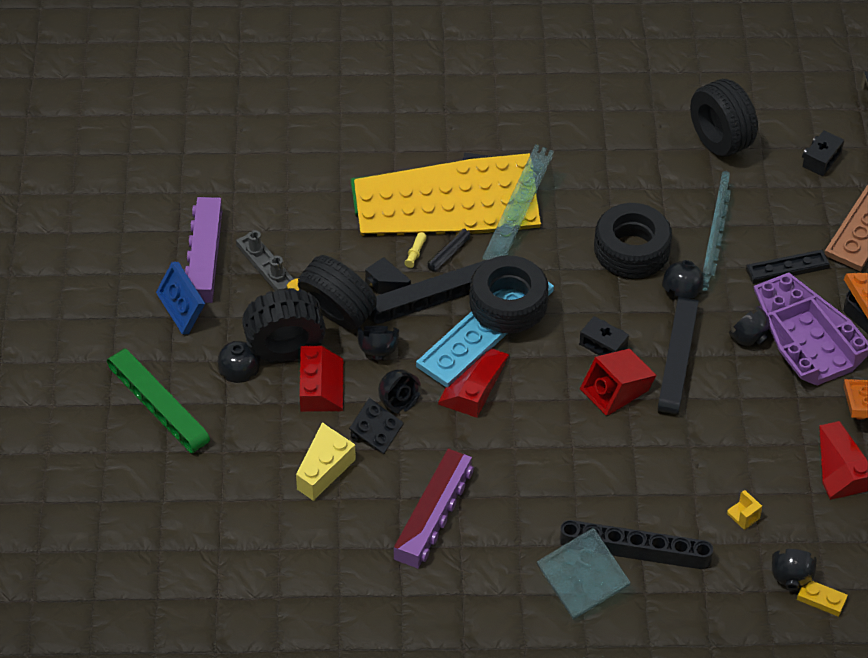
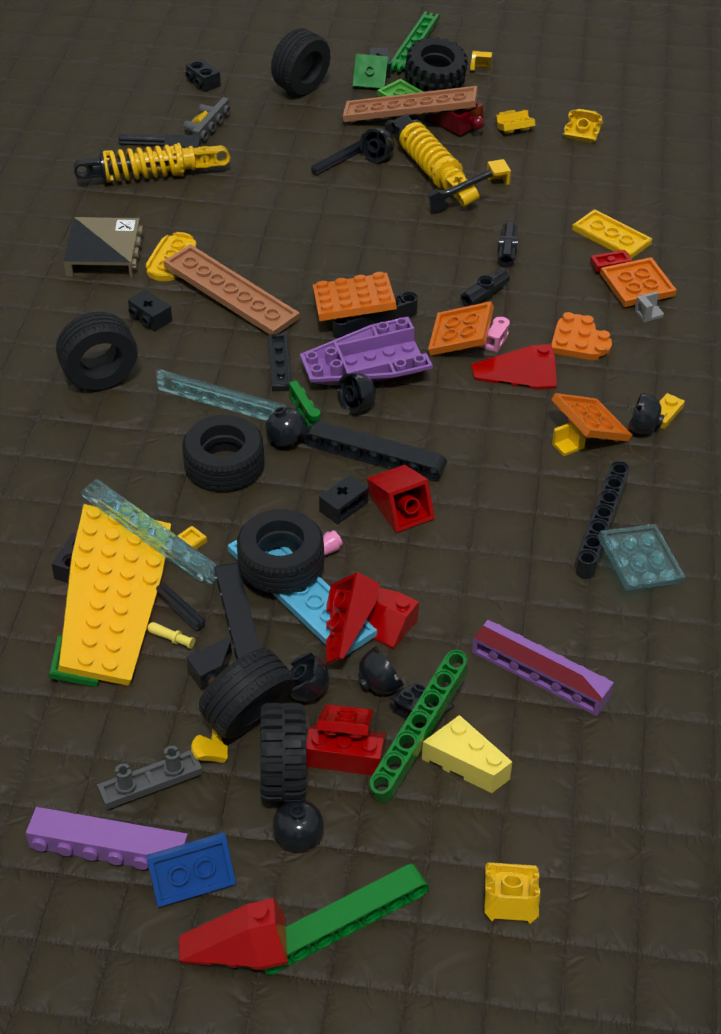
camera: 80 degrees left, 5 degrees down
none -> yellow tile [175,526,207,554]
none -> red wedge [179,898,288,970]
none -> green plate [289,380,321,428]
none -> red plate [317,704,374,738]
none -> bright pink cone [323,530,343,556]
none -> red wedge [326,572,380,664]
none -> green beam [370,650,468,803]
none -> yellow slope [485,863,540,924]
none -> orange plate [551,393,632,442]

